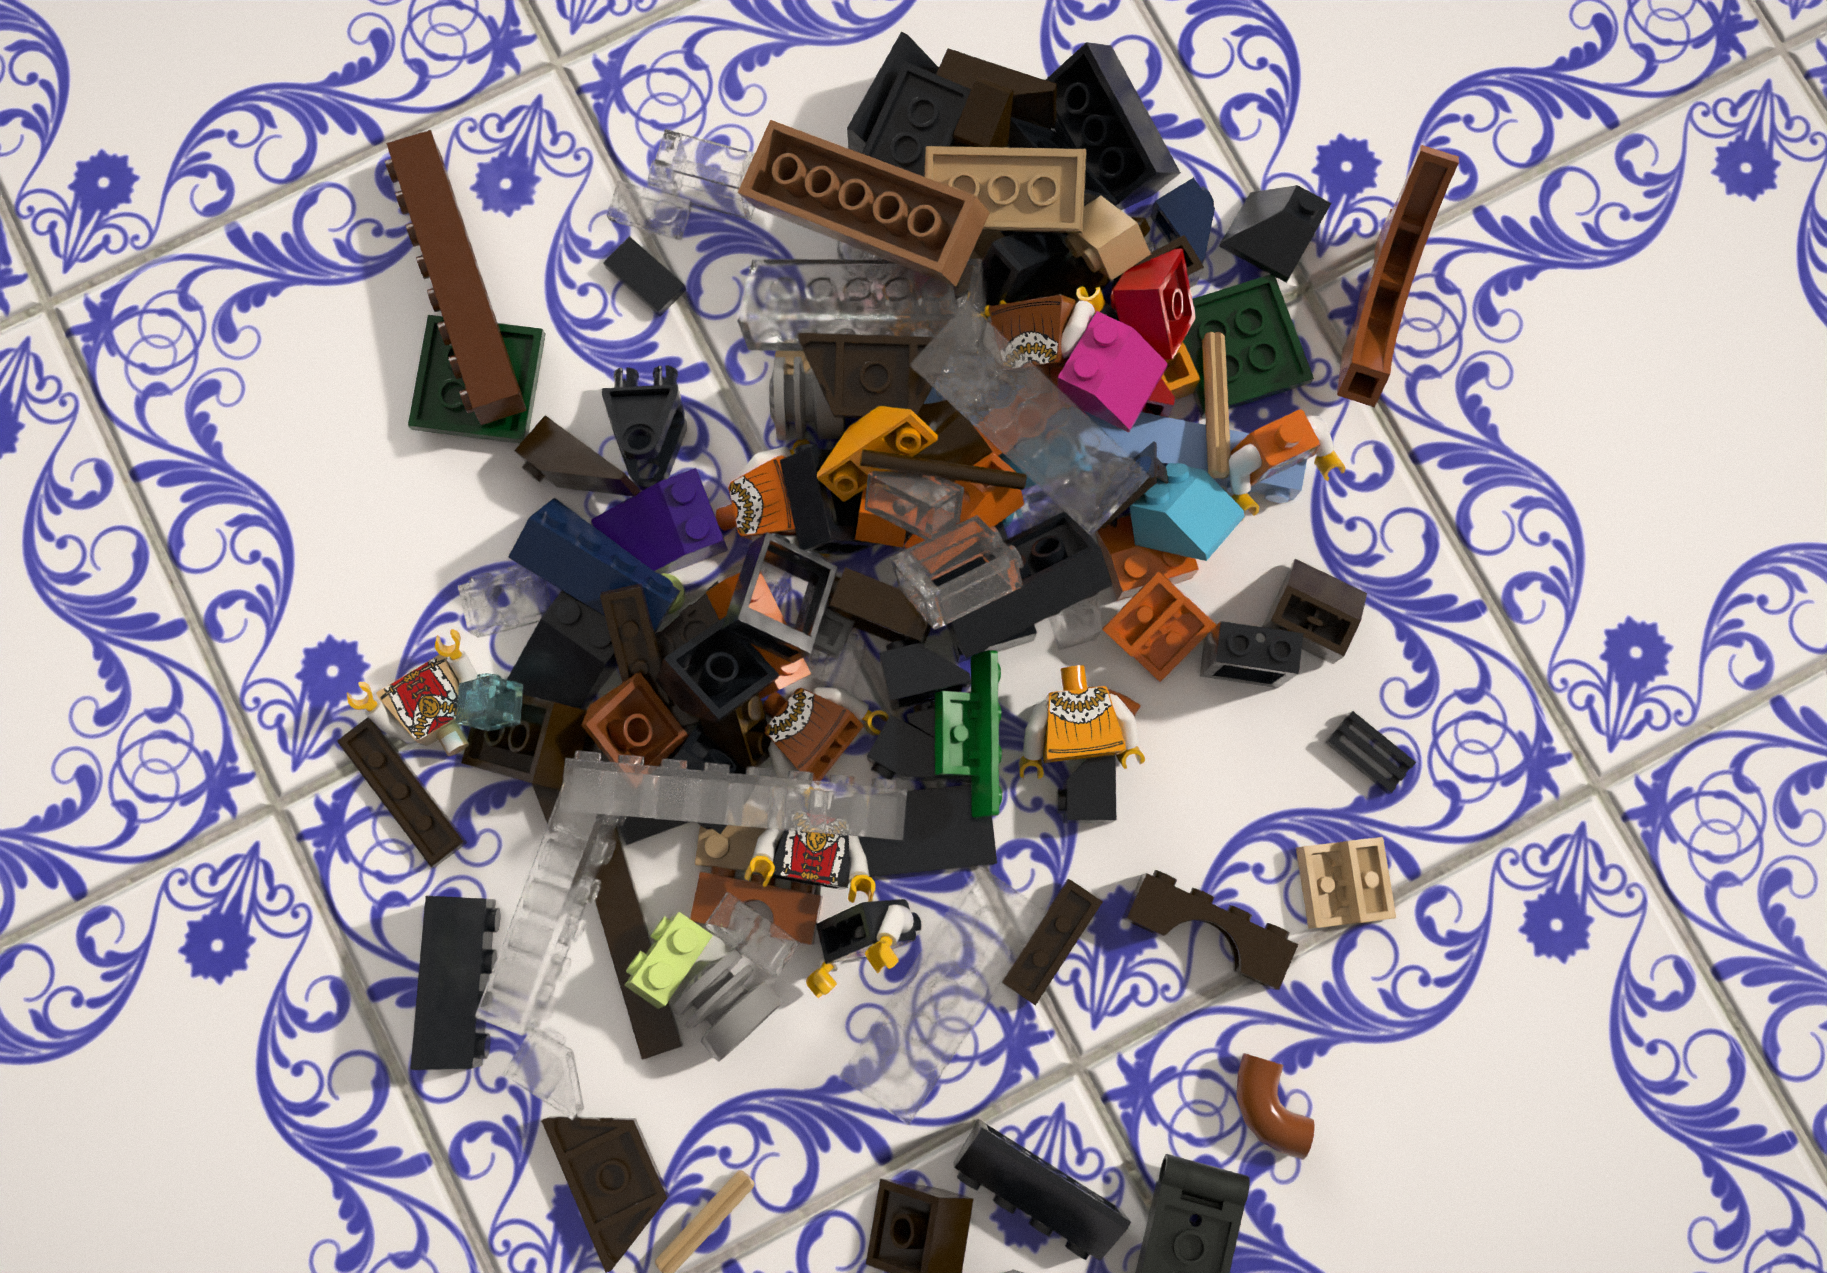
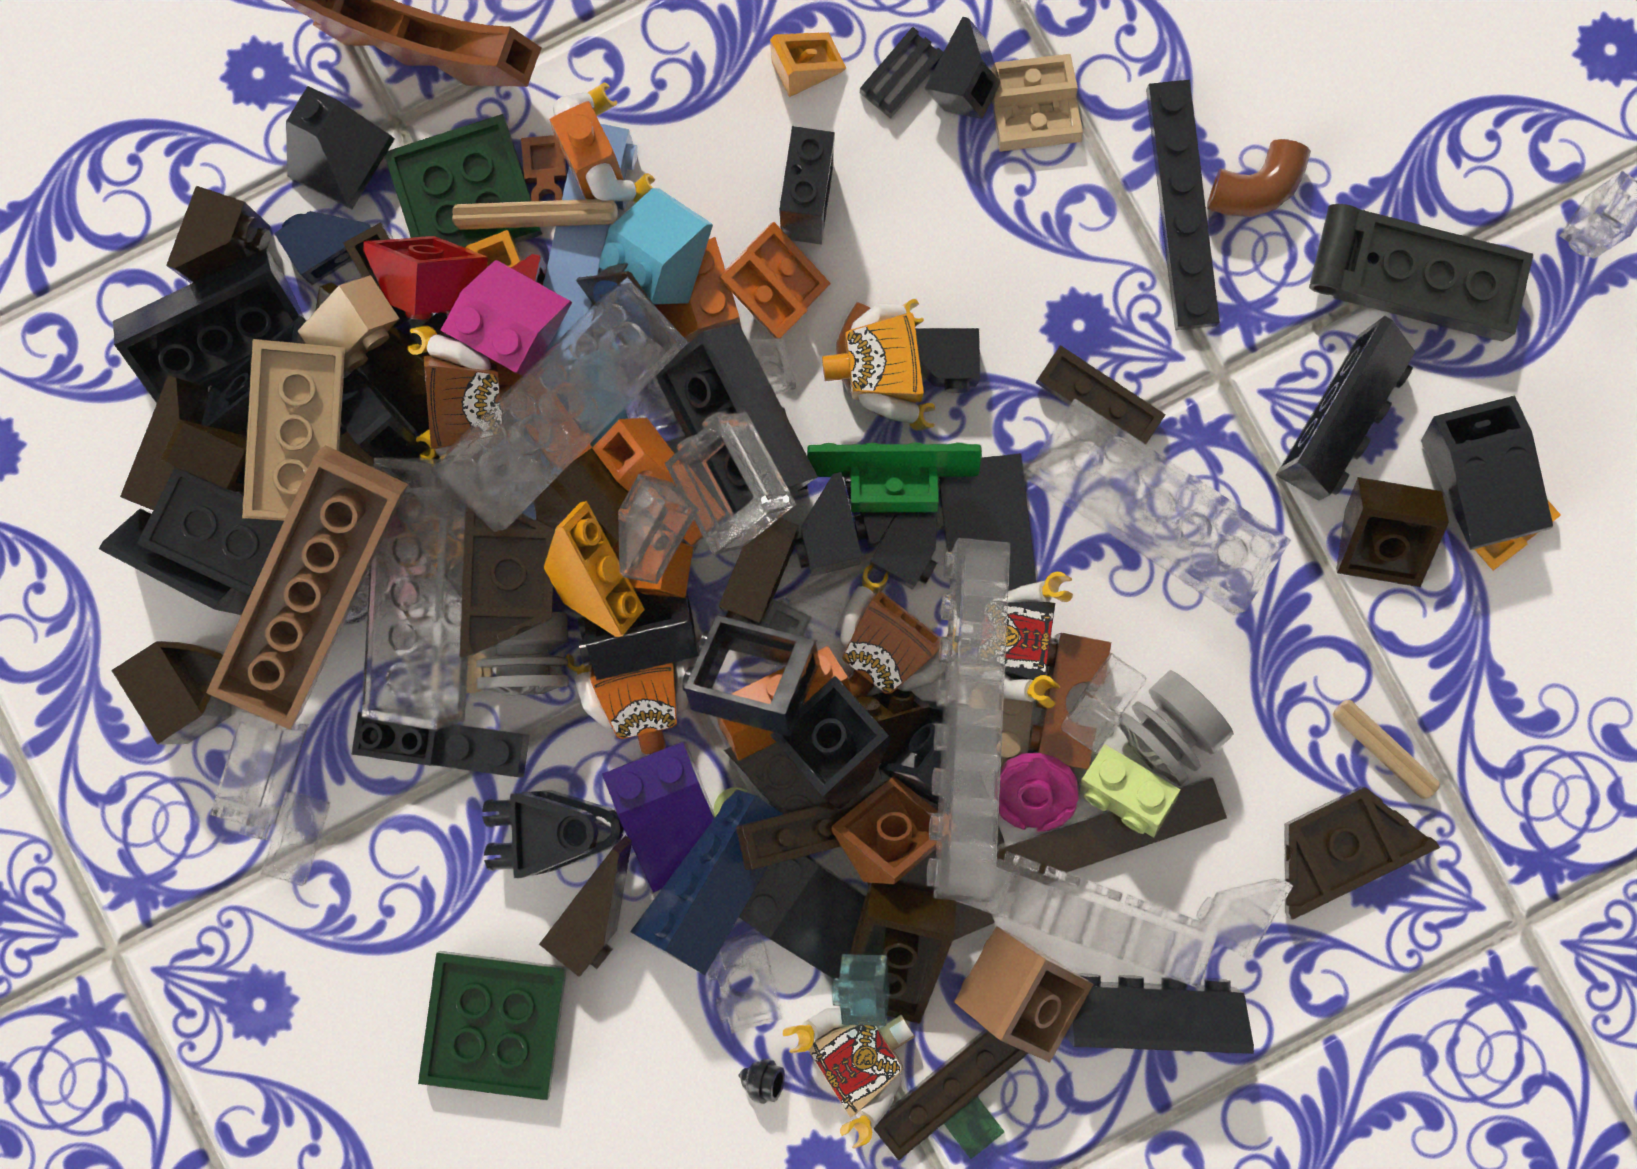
camera: 90 degrees left, 5 degrees up
reddish brown brick [385,130,527,425] -> none
black tile [603,236,686,316] -> none
torso [806,899,922,998] -> none
dark brown bar [860,449,1027,490] -> none
dark brown arch [1122,870,1299,990] -> none
dark brown slope [1262,558,1367,664] -> none
none -> dark brown piece [111,641,232,745]
none -> dark brown slope [166,185,271,284]
none -> black slope [351,712,530,777]
none -> dark orange plate [521,135,568,201]
none -> black plate [738,1059,785,1104]
none -> light orange slope [770,32,846,97]
none -> black slope [924,17,1001,119]
none -> clear green tile [944,1096,1005,1159]
none -> medium nougat slope [954,926,1094,1063]
none -> dark pink tile [992,753,1079,832]
none -> black plate [1146,79,1220,331]

